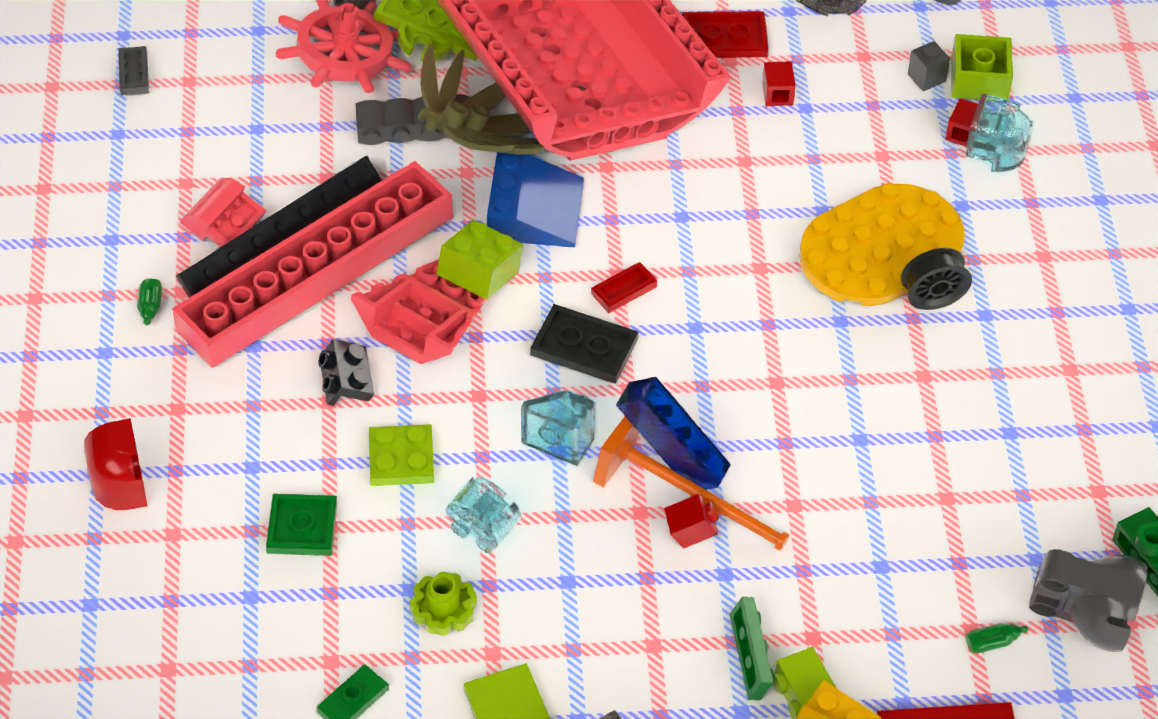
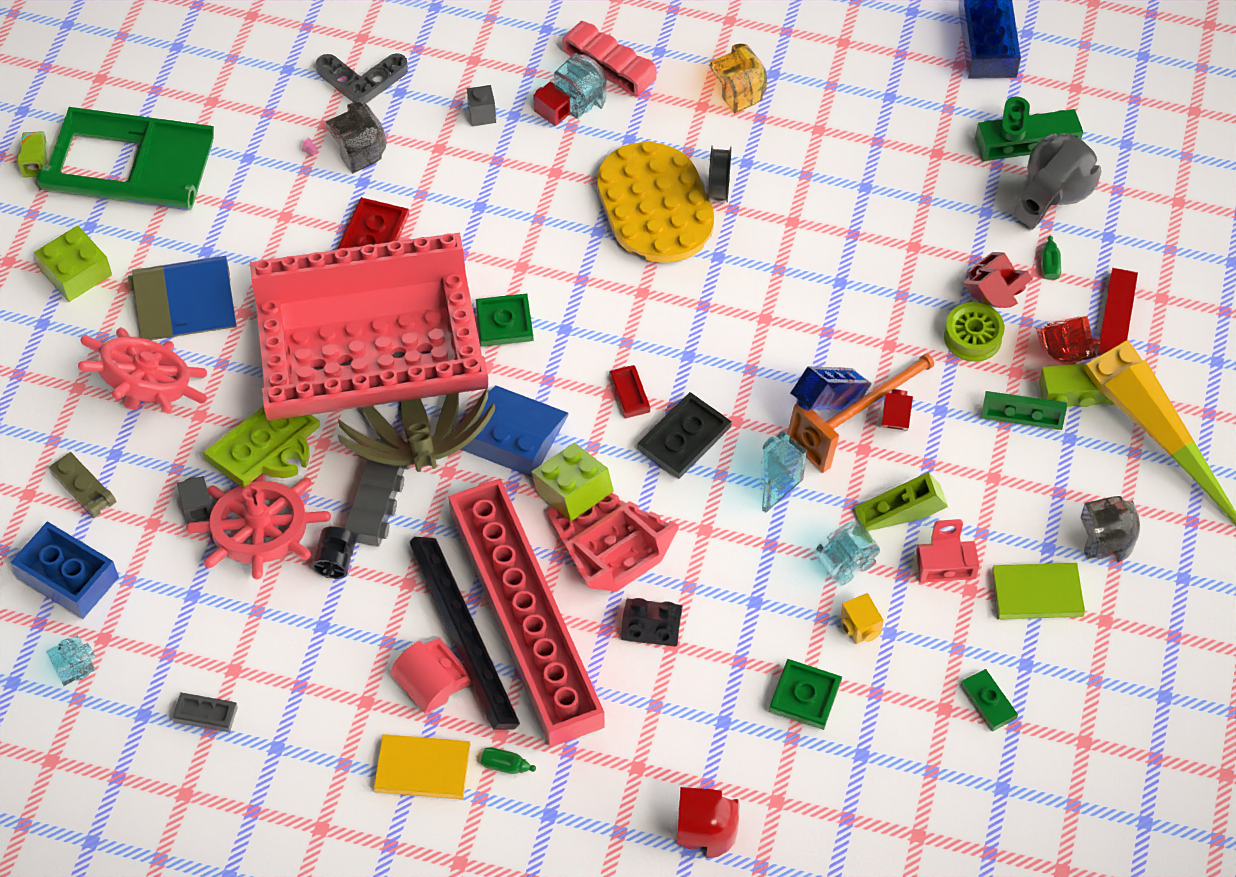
camera: 70 degrees left, 5 degrees up
lime plate [369,424,434,486] -> none
lime plant [409,571,477,636] -> none
red brick [762,61,796,106] -> none
lime brick [951,34,1013,102] -> none
none -> black wheel [311,526,357,579]
none -> yellow tile [374,734,471,800]
none -> green plate [475,293,534,347]
none -> coral brick [562,21,657,97]
none -> clear yellow brick [710,43,768,114]
none -> yellow brick [840,593,884,644]
none -> lime slope [854,472,949,532]
none -> coral piece [916,519,980,583]
none -> lime wheel [944,302,1005,362]
none -> brick [962,251,1033,308]
none -> clear red brick [1036,315,1100,365]

